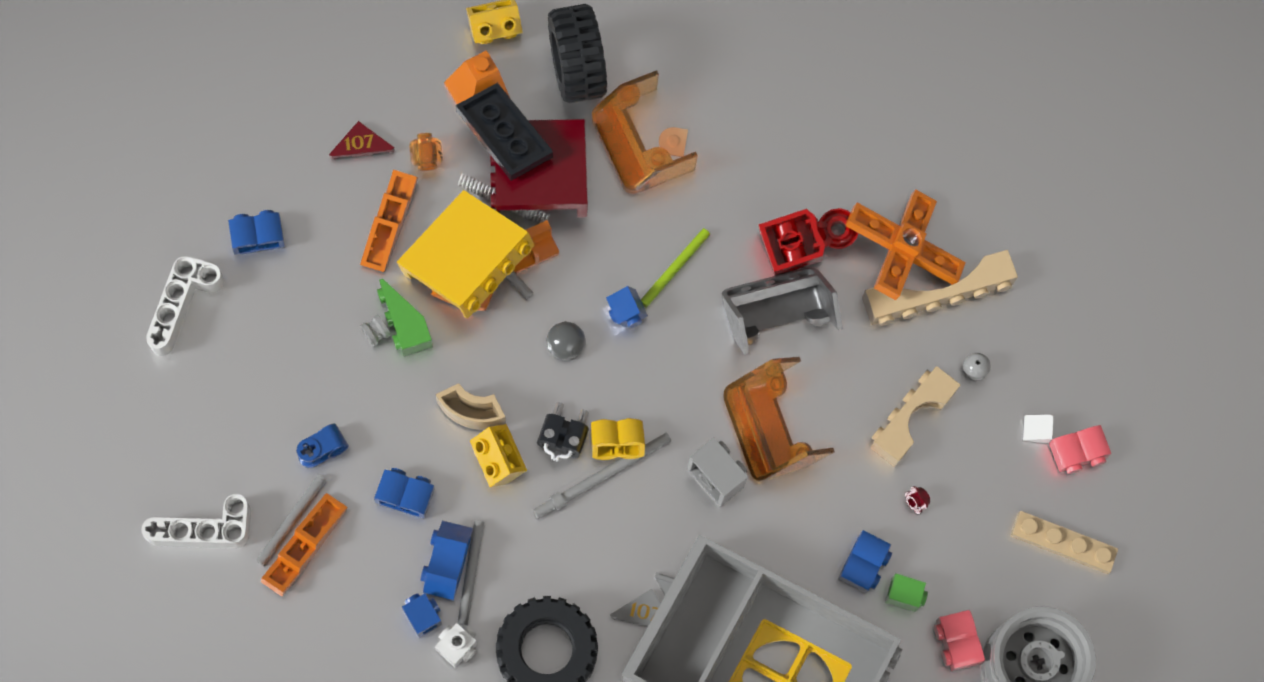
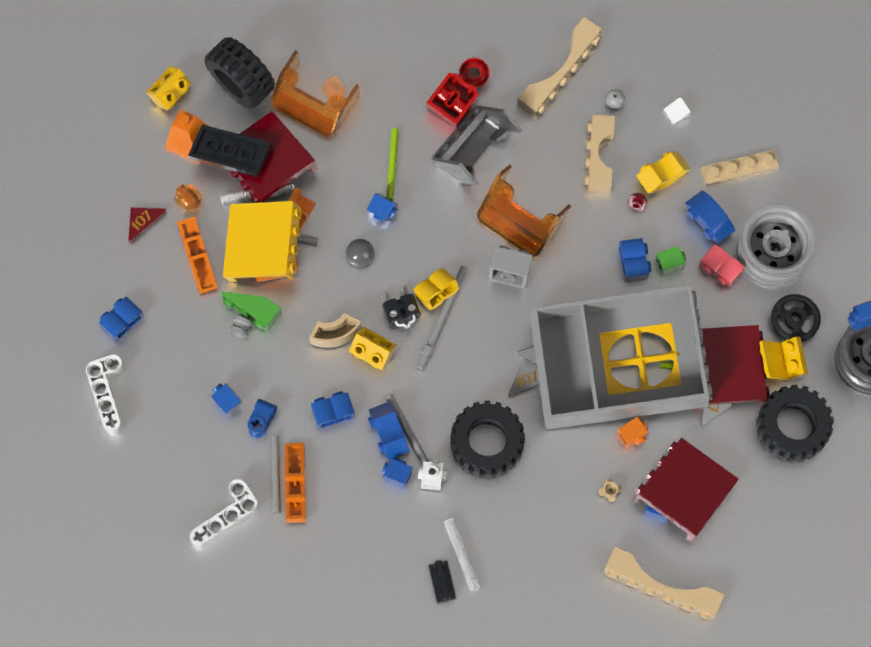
camera: 30 degrees left, 0 degrees up
orange piece [845,189,966,300] -> none
coral brick [1049,425,1112,474] -> none
none -> blue brick [211,383,242,414]
none -> yellow brick [636,151,691,194]
none -> blue brick [685,190,736,243]

